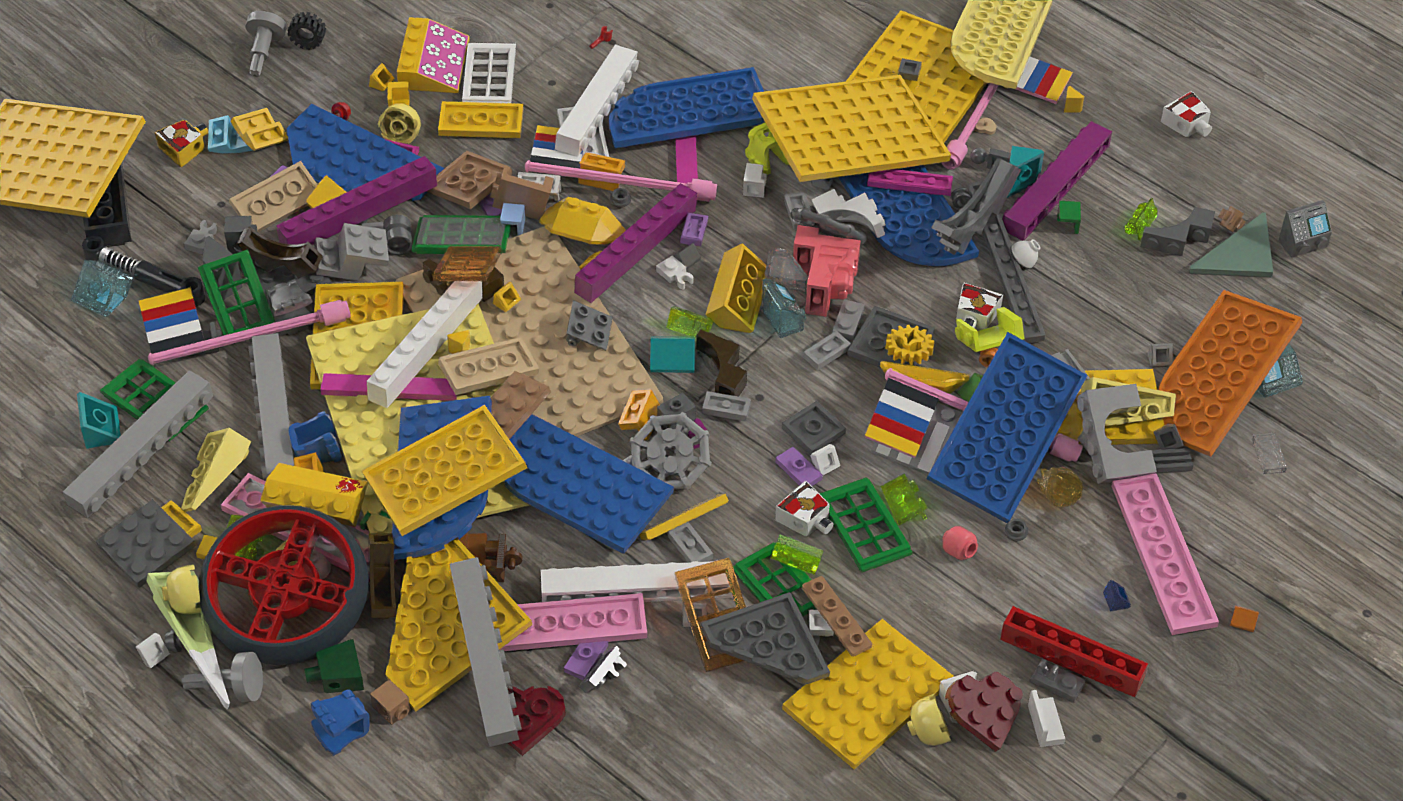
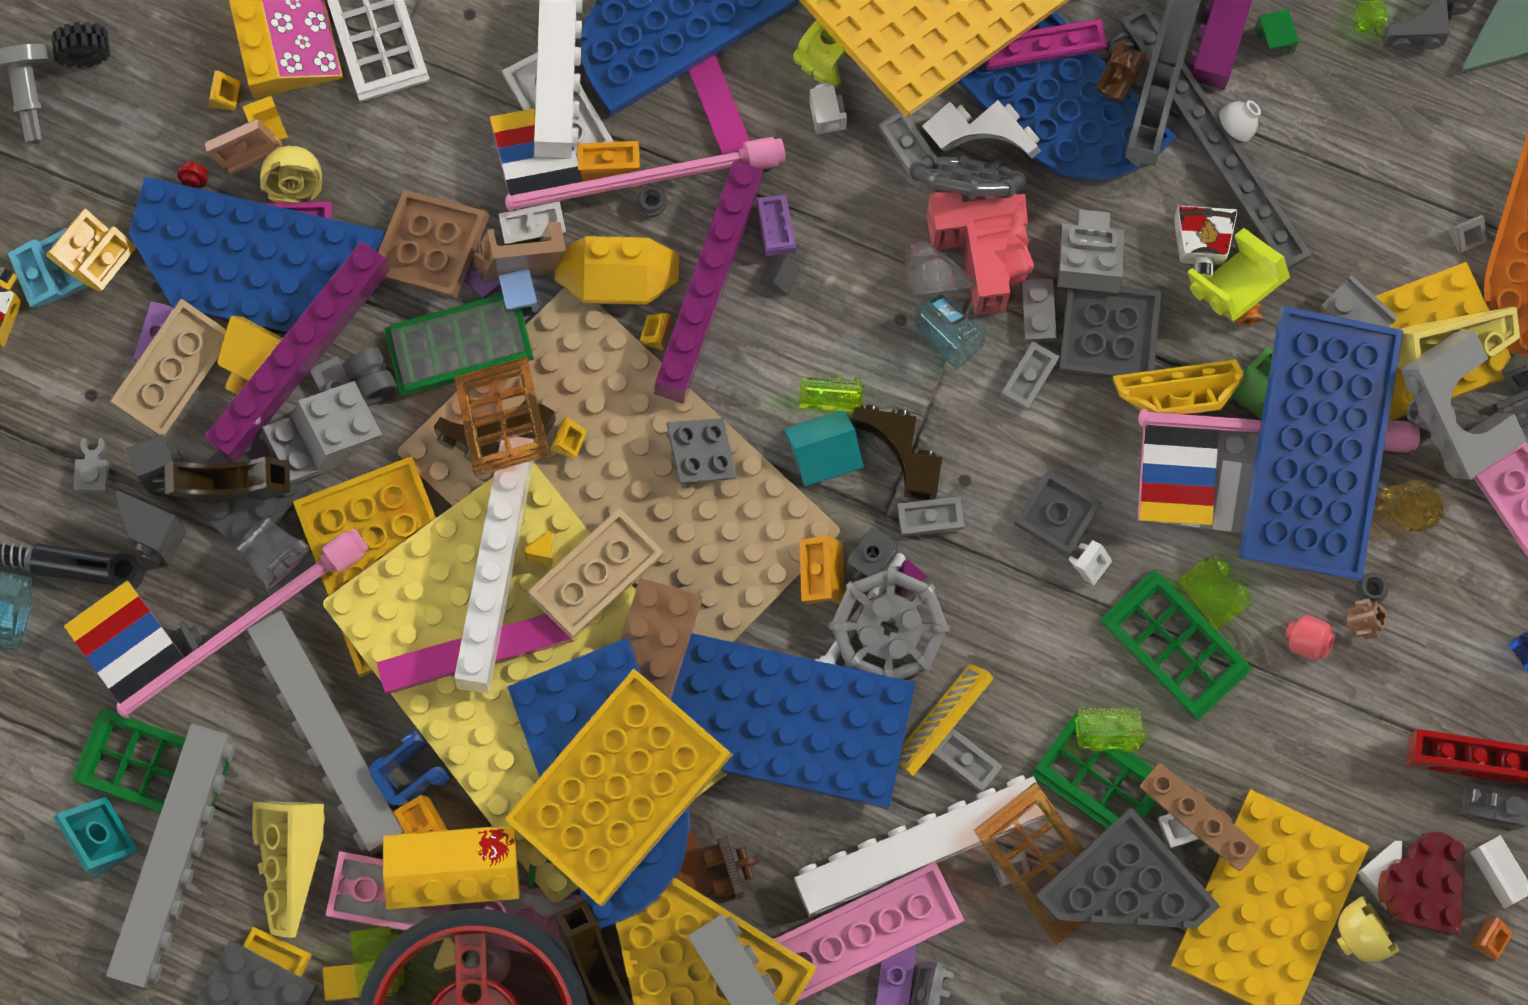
camera: 20 degrees left, 25 degrees up
green piece [197,250,275,336] -> none
yellow plate [438,101,523,138] -> none
white plate [656,255,693,290] -> none
yellow slope [705,243,771,333] -> none
medium lavender plate [775,447,823,486] -> none
torso [775,481,833,536] -> none
yellow gear [885,325,934,365] -> none
none -> nougat plate [205,118,283,175]
none -> light grey piece [1057,209,1124,293]
none -> reddish brown hips [1095,41,1147,104]
none -> medium nougat gear [1347,598,1387,640]
none -> orange slope [1471,917,1513,961]

